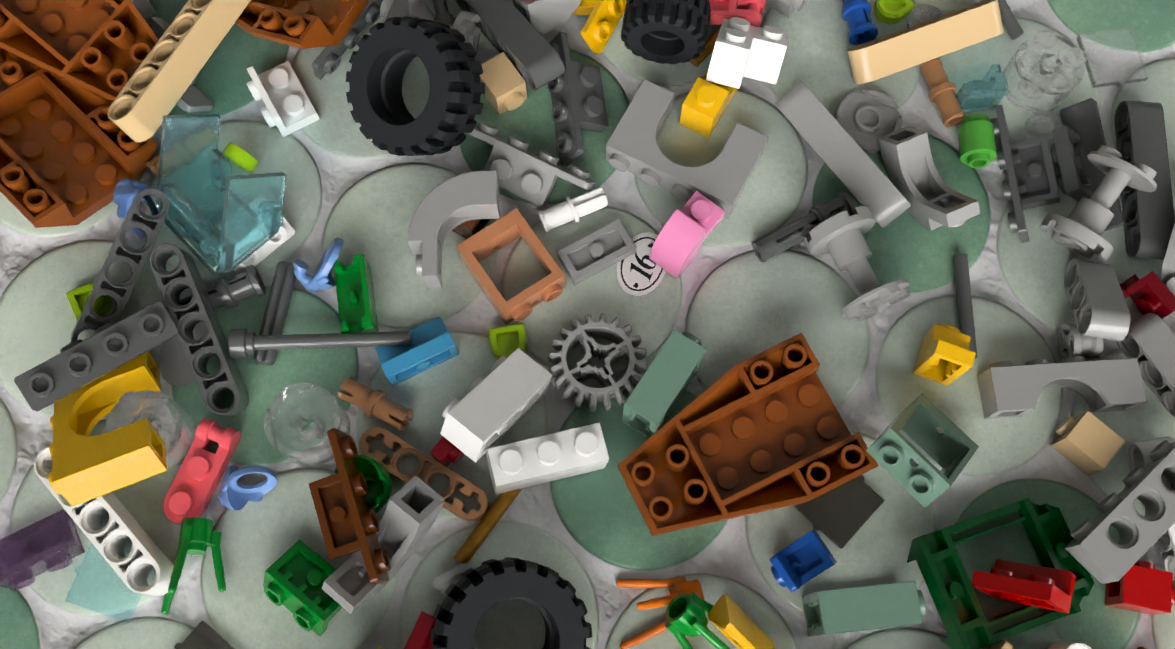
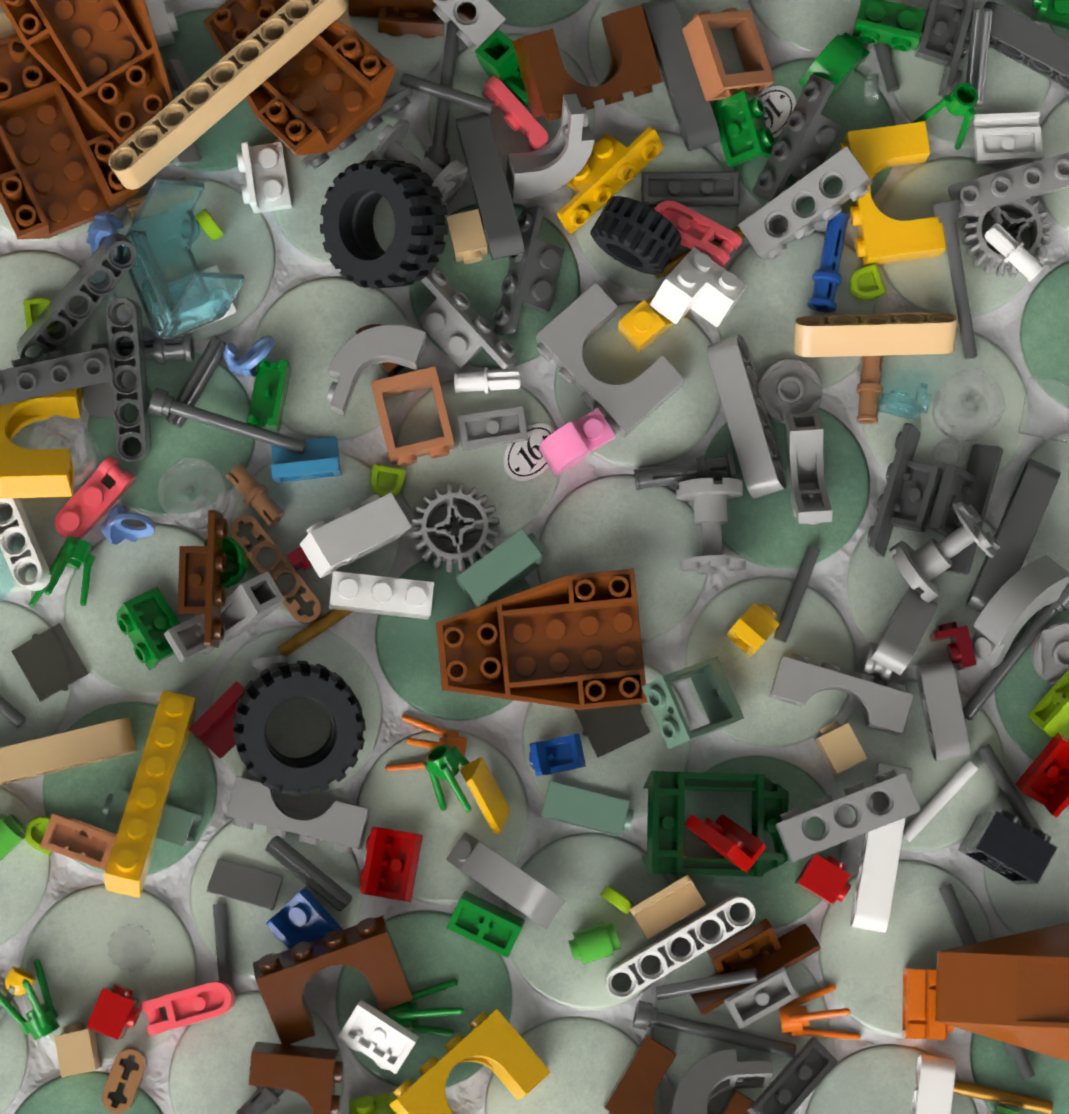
camera: 20 degrees right, 10 degrees up
bright green brick [958,114,997,168] -> none

